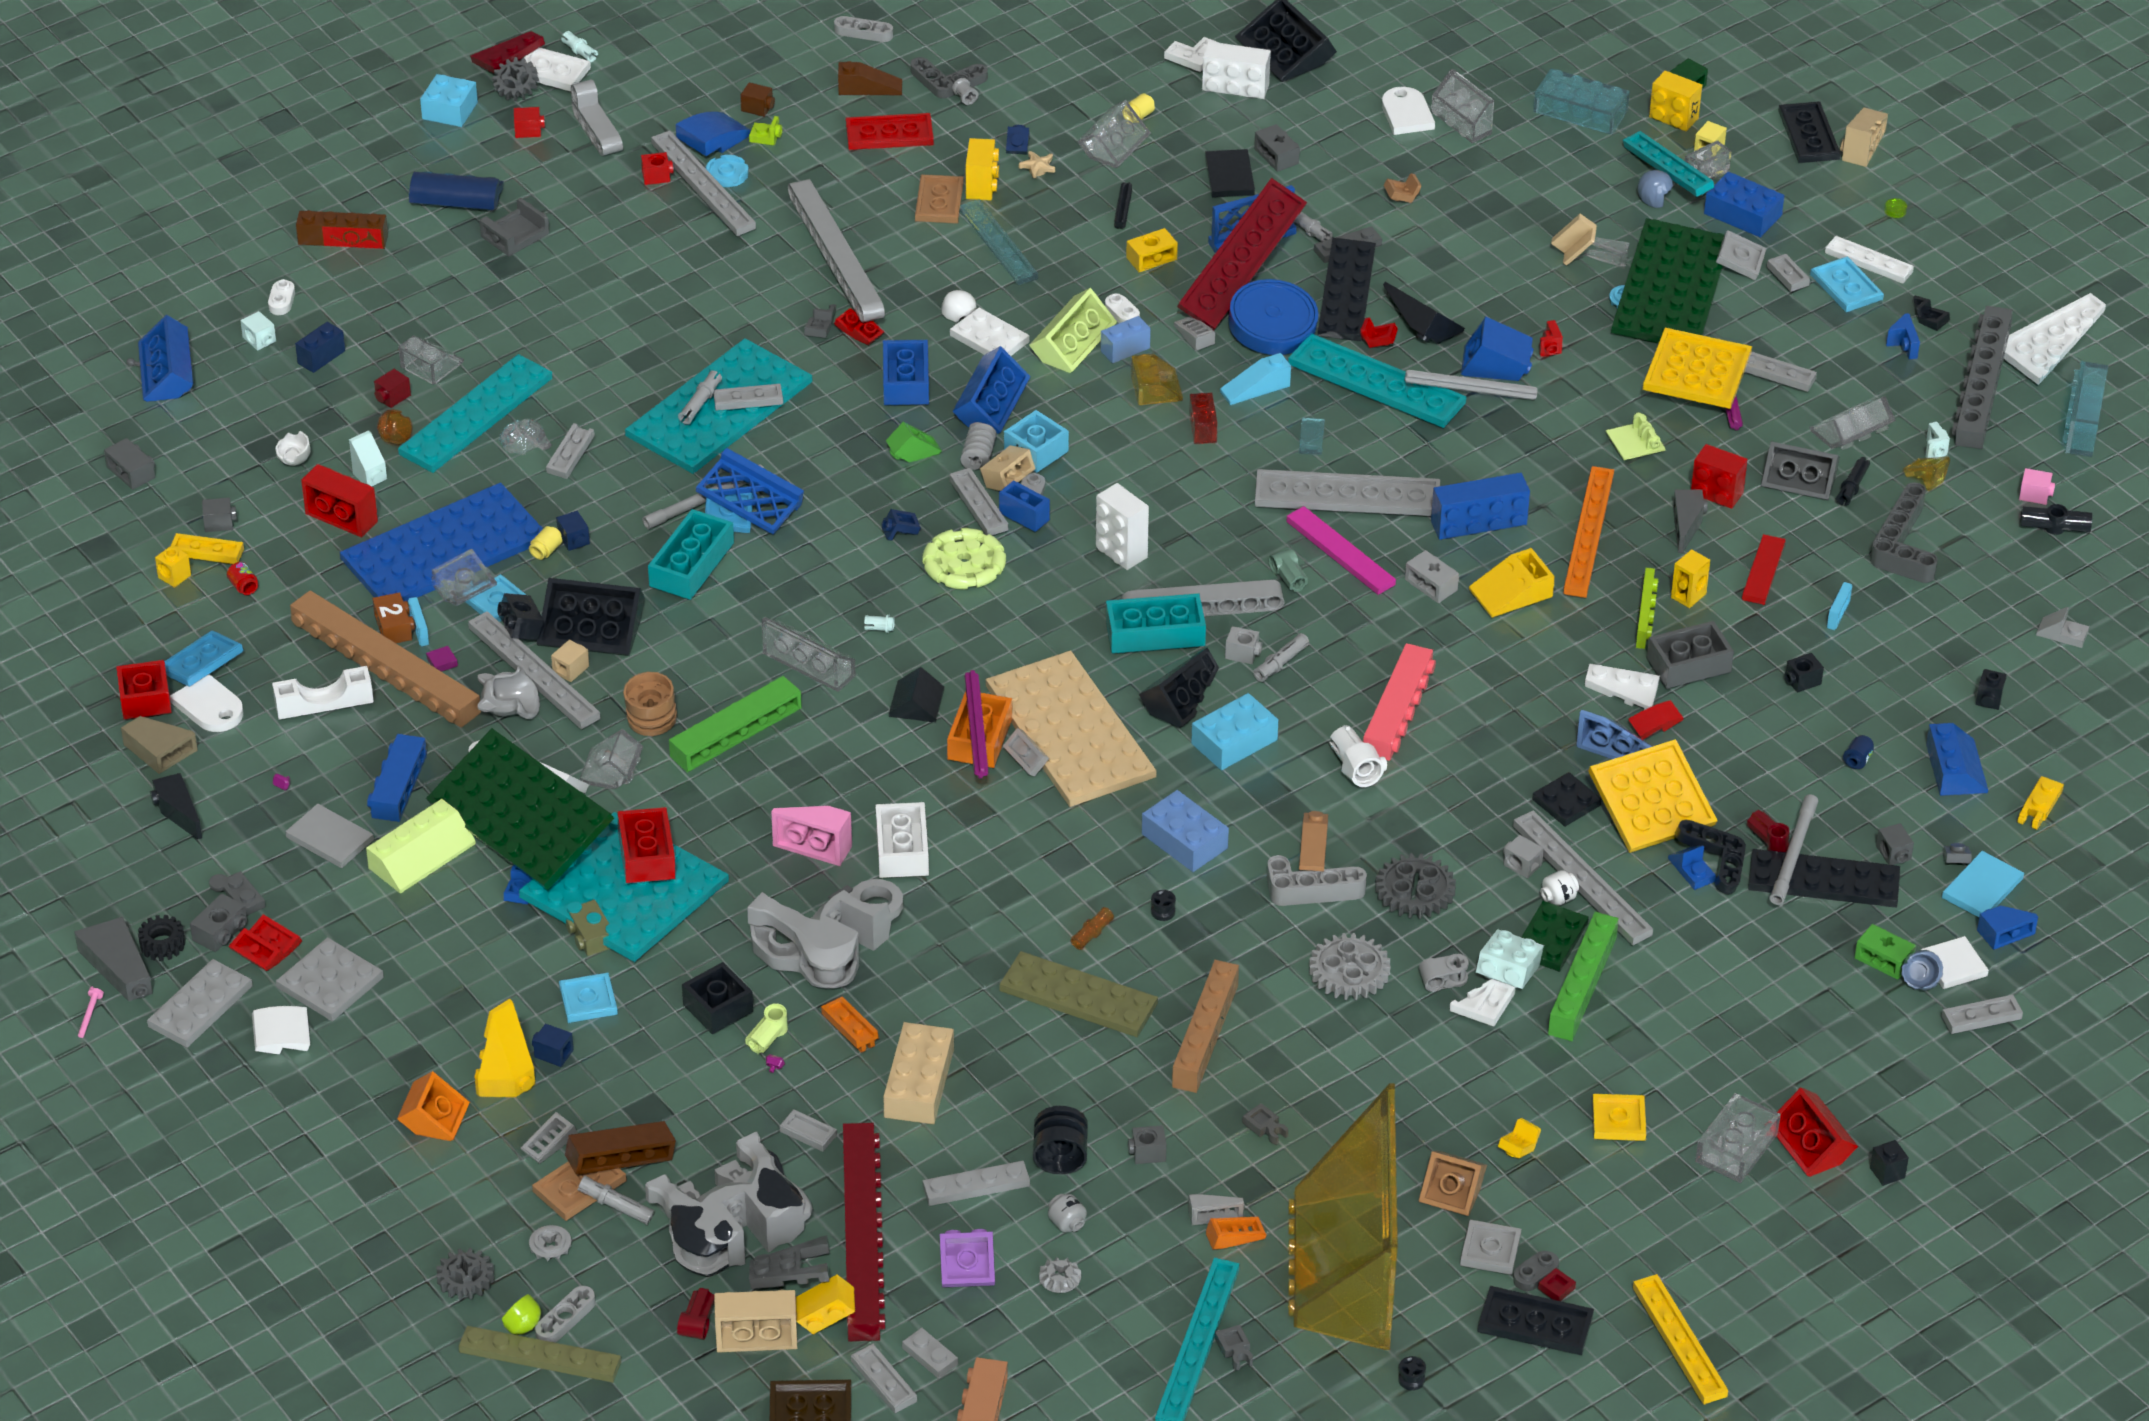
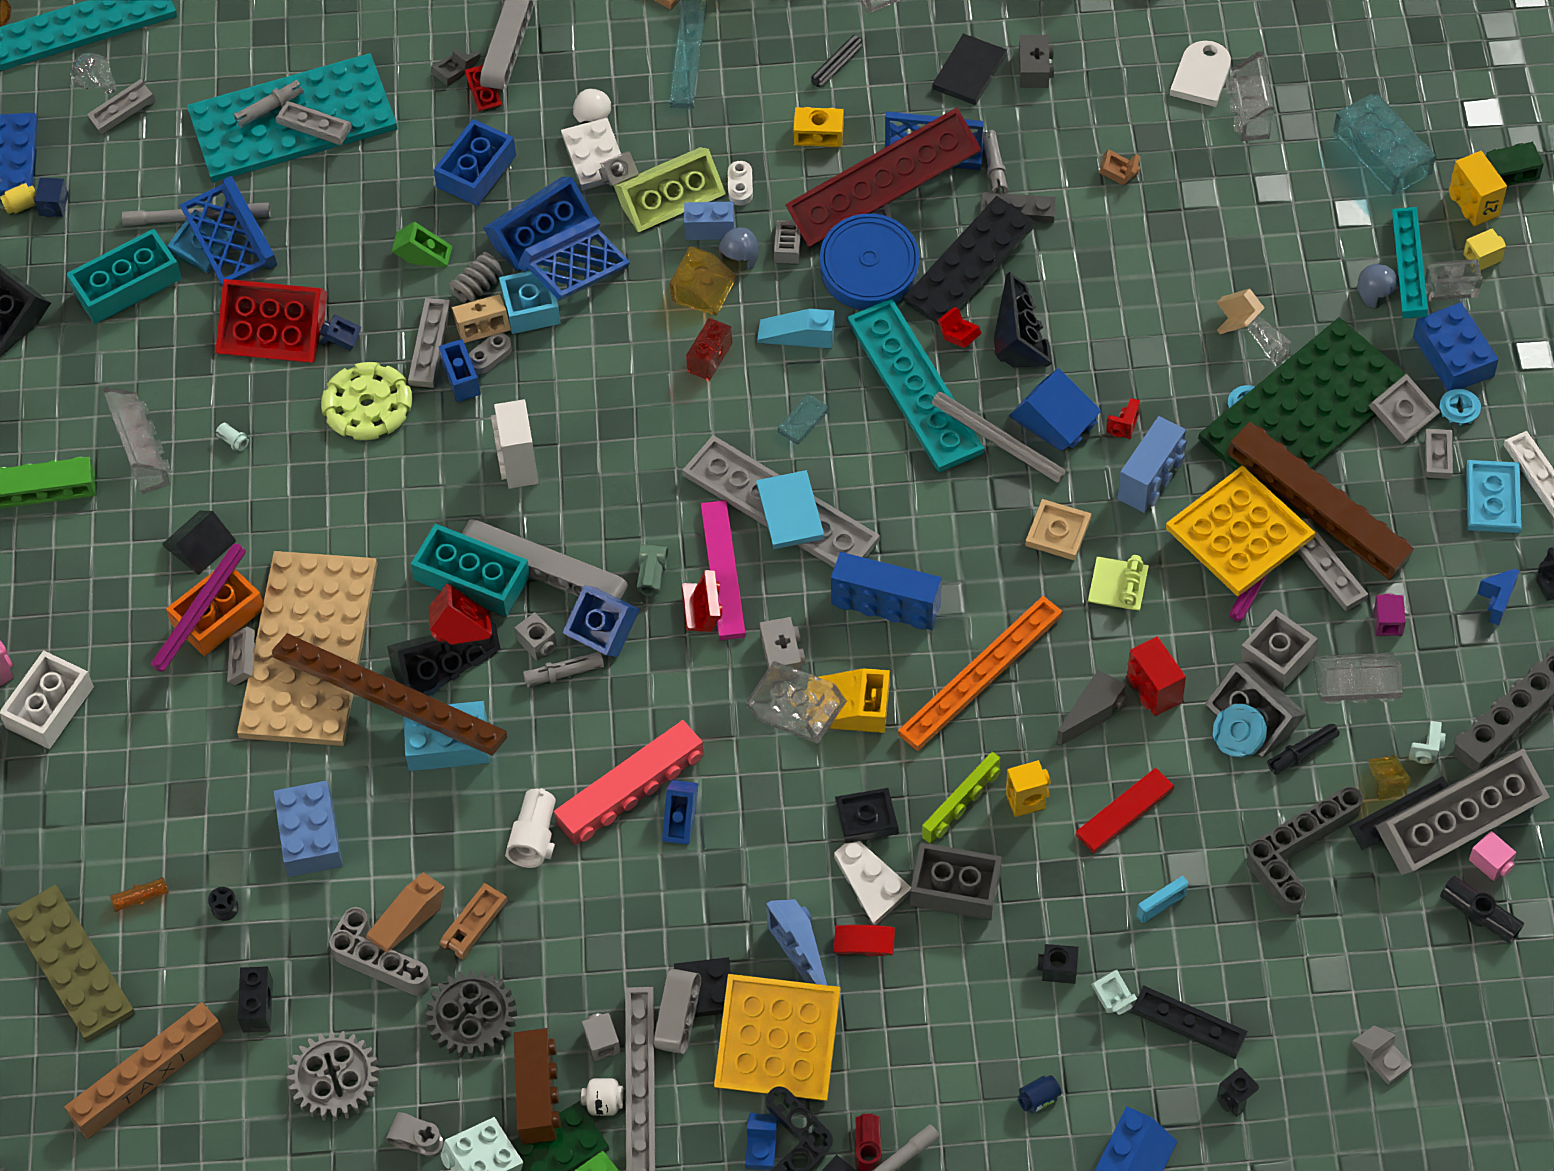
camera: 35 degrees right, 15 degrees up
none -> red slope [215,279,328,363]
none -> black brick [238,966,273,1033]
none -> reddish brown plate [272,633,507,756]
none -> red slope [429,583,492,645]
none -> medium nougat plate [439,883,508,960]
none -> reddish brown brick [514,1028,561,1145]
none -> blue fence [518,216,630,301]
none -> blue brick [562,585,640,657]
none -> light grey brick [598,151,639,186]
none -> light grey beam [654,969,701,1054]
none -> blue slope [662,780,699,845]
none -> red bracket [681,570,722,632]
none -> sand blue hair [719,227,759,270]
none -> clear brick [745,661,847,744]
none -> medium azure tile [756,470,824,549]
none -> black tile [835,788,899,843]
none -> tan plate [1025,499,1092,561]
none -> light aqua bracket [1091,970,1137,1015]
none -> medium blue brick [1117,416,1187,513]
none -> black plate [1131,985,1248,1059]
none -> medium azure tile [1213,704,1267,758]
none -> reddish brown brick [1227,422,1414,581]
none -> light grey brick [1241,609,1318,690]
none -> black plate [1349,776,1449,850]
none -> magenta brick [1374,593,1406,636]
none -> light grey brick [1376,748,1550,875]
none -> medium azure gear [1439,389,1481,426]

